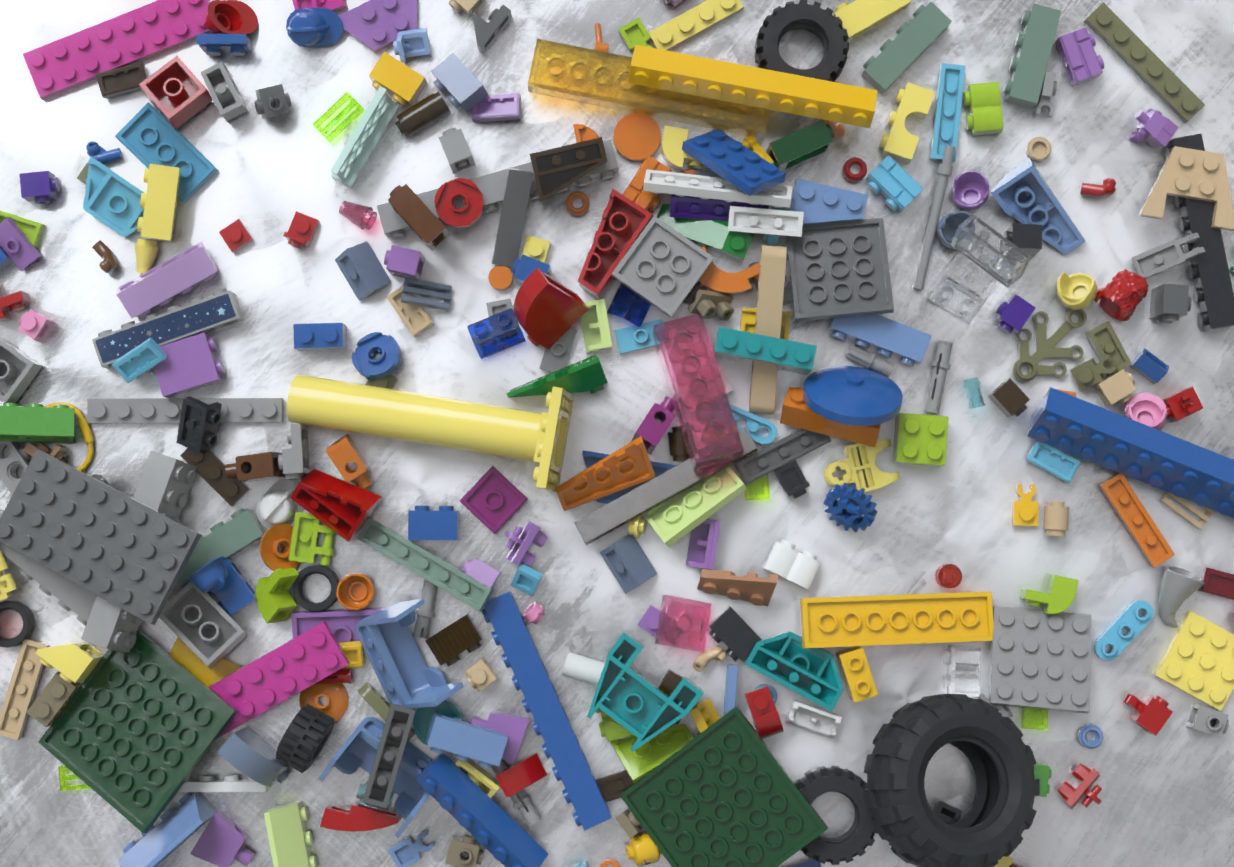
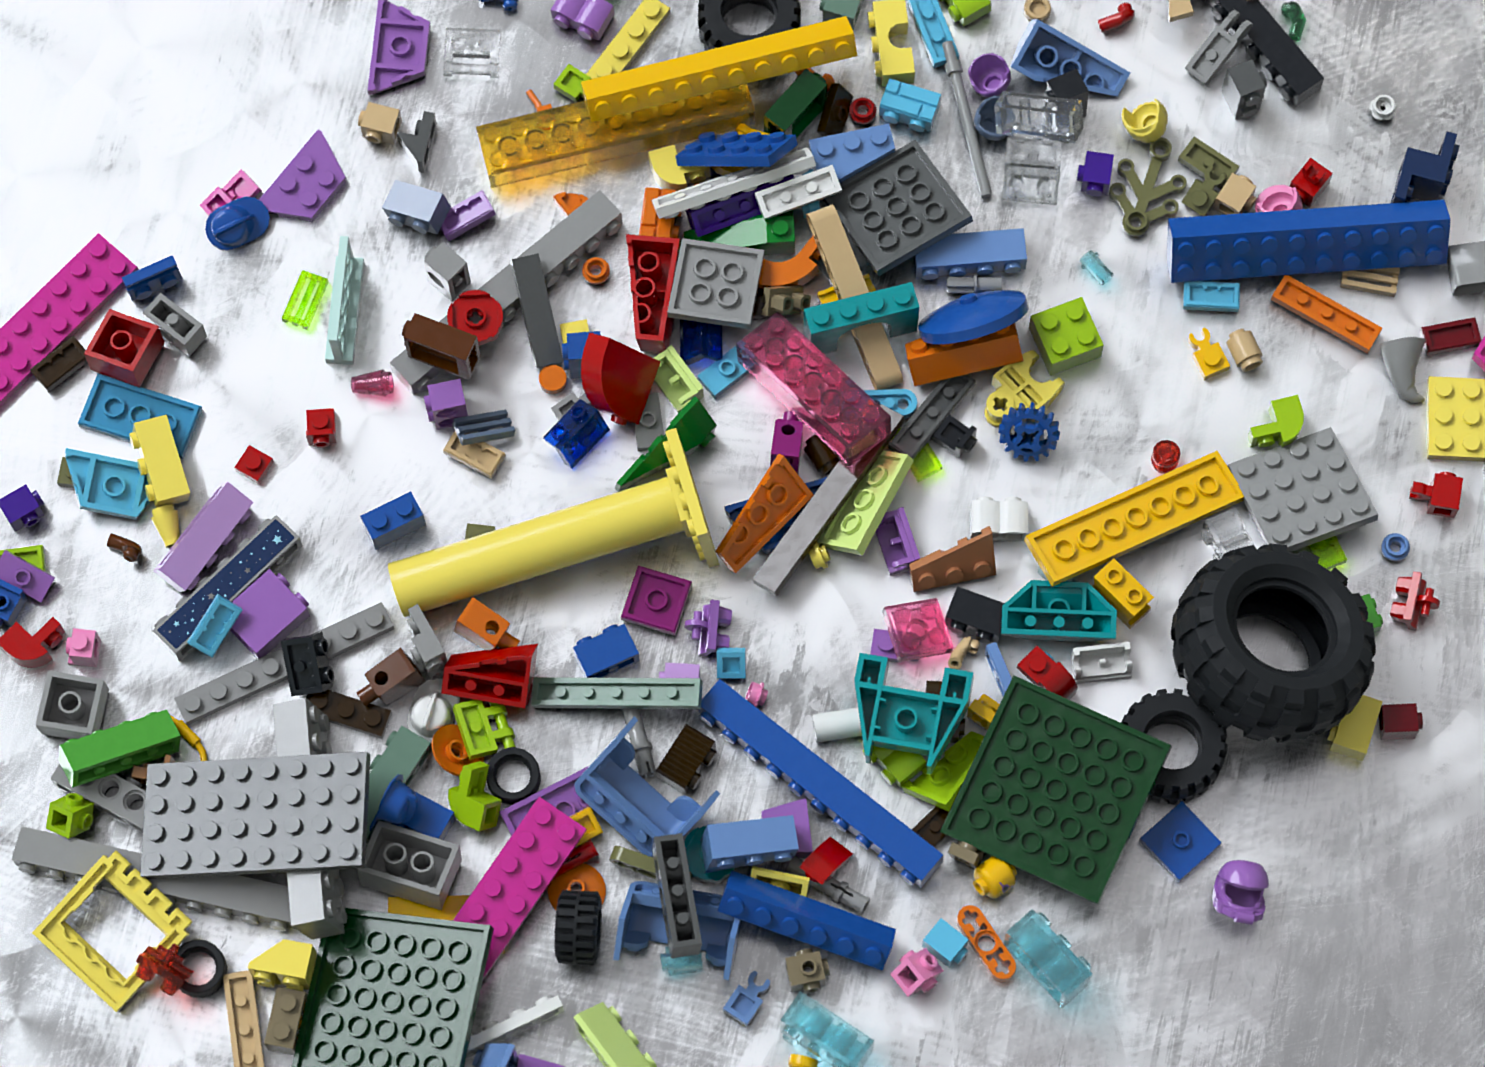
camera: 25 degrees left, 15 degrees down
blue arm [86,141,123,164] -> none
red piece [203,0,258,34] -> none
sand blue brick [217,726,291,786] -> none
dark grey brick [254,84,291,122] -> none
red slope [320,802,401,832] -> none
sand blue panel [335,242,391,301] -> none
orange hair [336,573,375,611] -> none
blue plate [352,332,401,381] -> none
yellow brick [368,51,427,106] -> none
light blue bracket [393,28,431,62] -> none
dark brown brick [395,91,450,137] -> none
tan brick [464,657,498,692] -> none
dark brown wedge [530,137,607,202] -> none
sand blue panel [600,534,657,594] -> none
orange tile [613,113,661,161] -> none
light grey pin [924,340,953,415] -> none
dark brown brick [988,378,1030,418] -> none
red hair [1094,269,1149,321] -> none
medium azure plate [1094,600,1154,661] -> none
blue piece [1129,348,1169,384] -> none
none -> dark brown plate [817,83,854,137]

